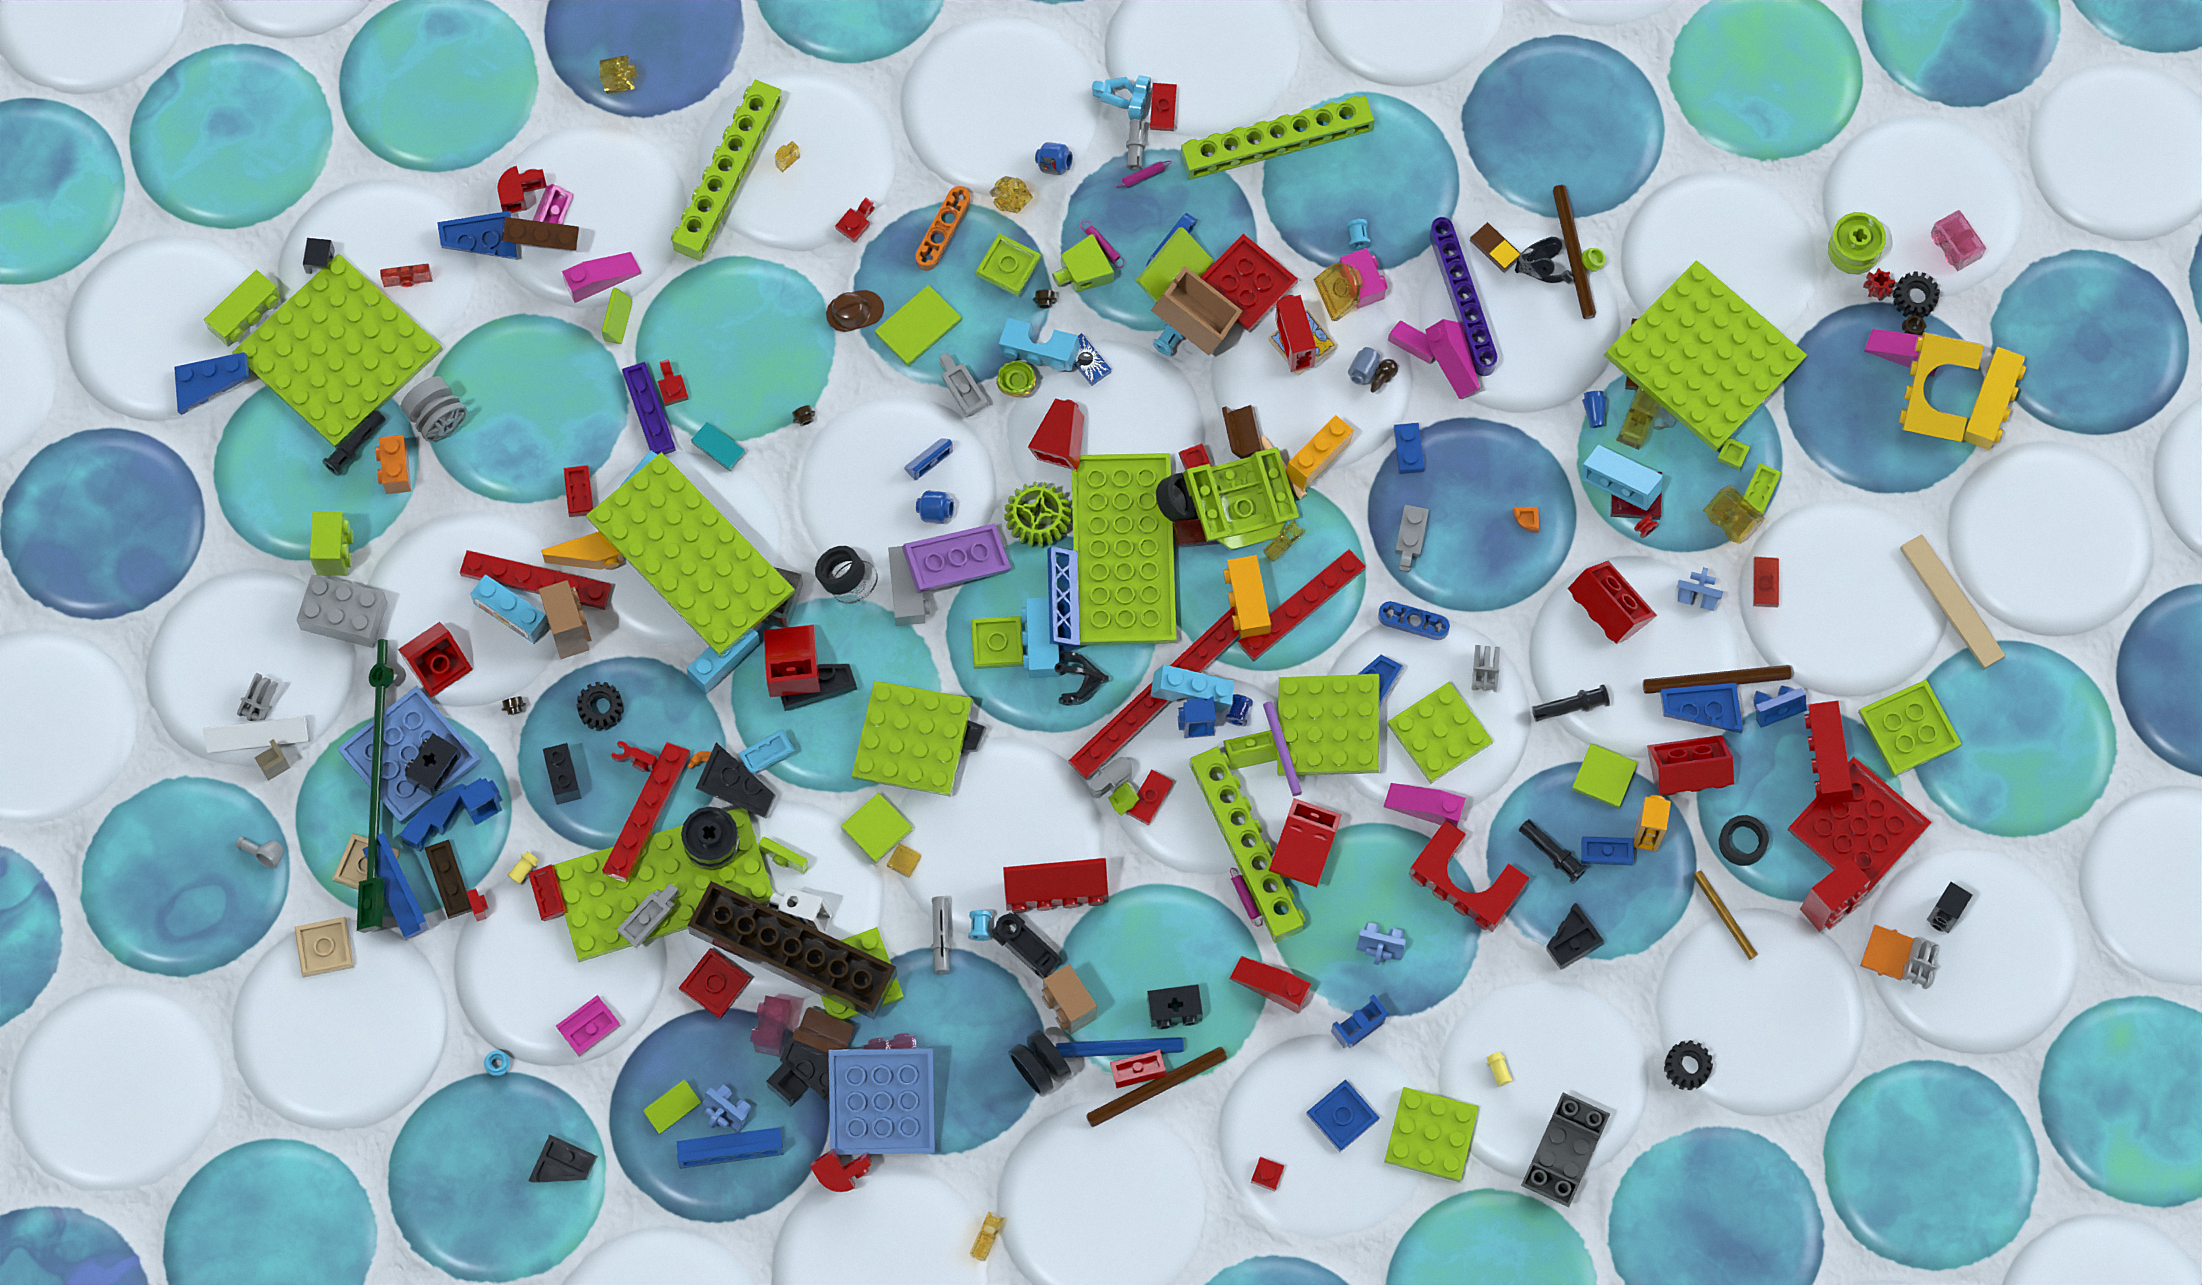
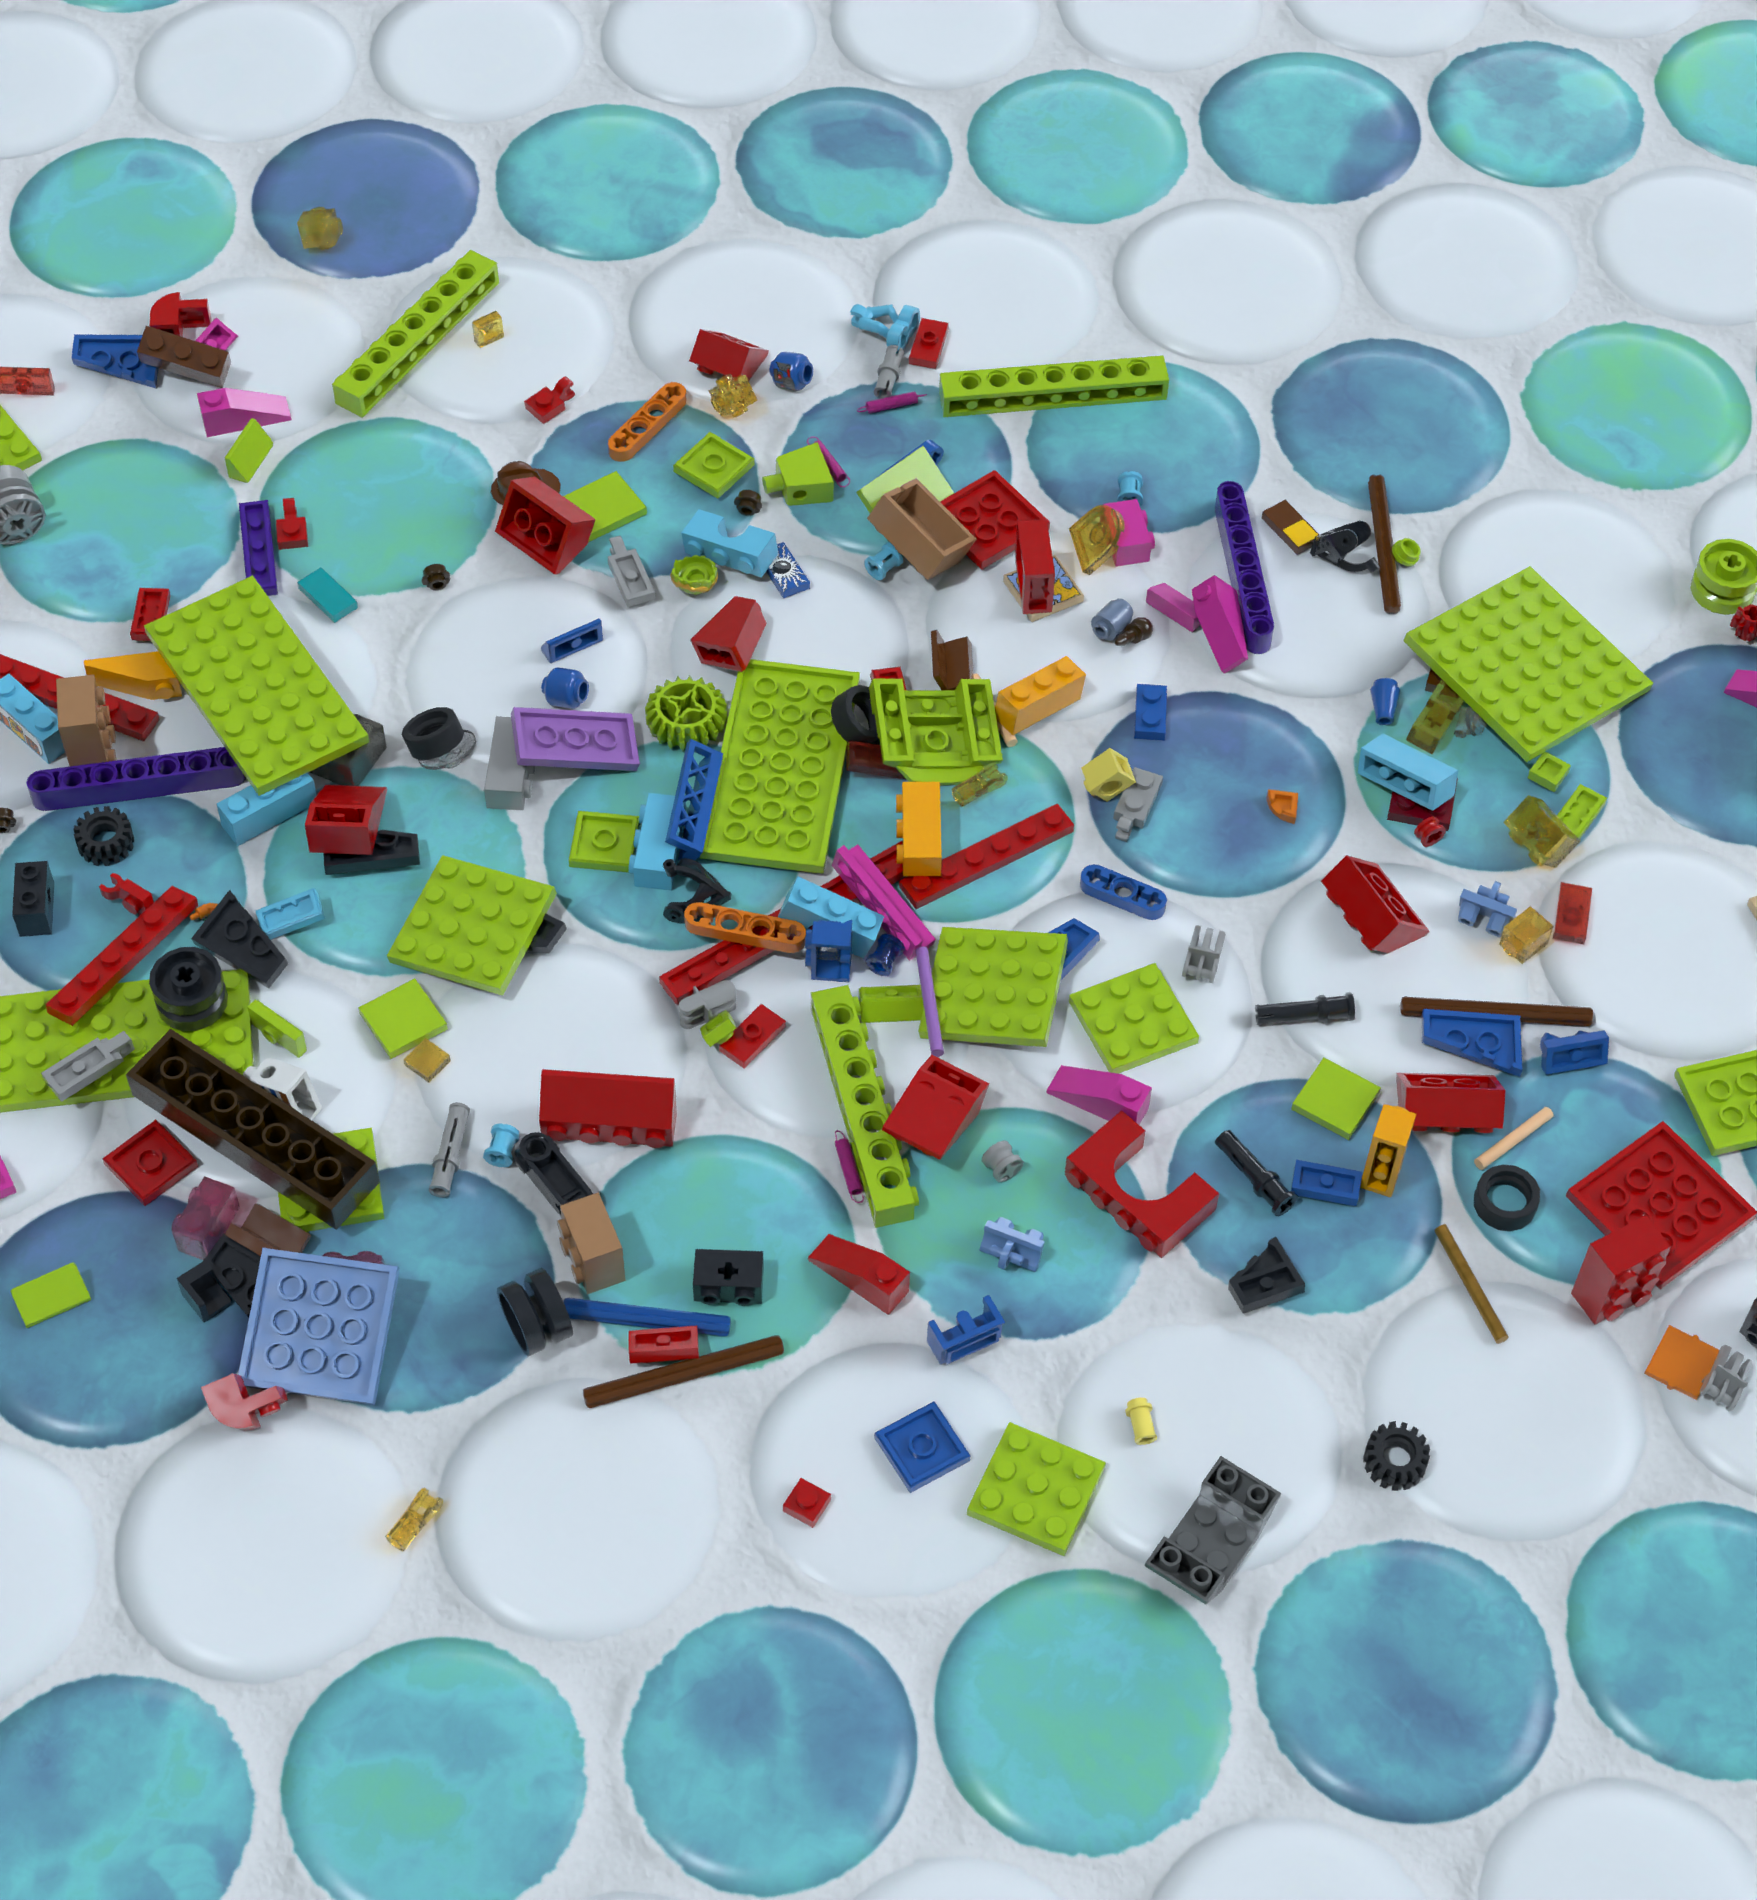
camera: 10 degrees right, 15 degrees down
blue fence [676,1127,784,1169] -> none
medium blue hips [702,1084,751,1133] -> none
red brick [1804,700,1853,805] -> none
none -> dark purple beam [26,747,246,811]
none -> red slope [495,477,596,575]
none -> orange beam [684,902,806,953]
none -> red slope [689,329,769,384]
none -> dark pink fence [832,844,936,961]
none -> light grey wheel [981,1140,1024,1182]
none -> light yellow brick [1081,748,1136,802]
none -> light nougat bar [1474,1107,1554,1170]
none -> clear yellow brick [1499,906,1554,964]

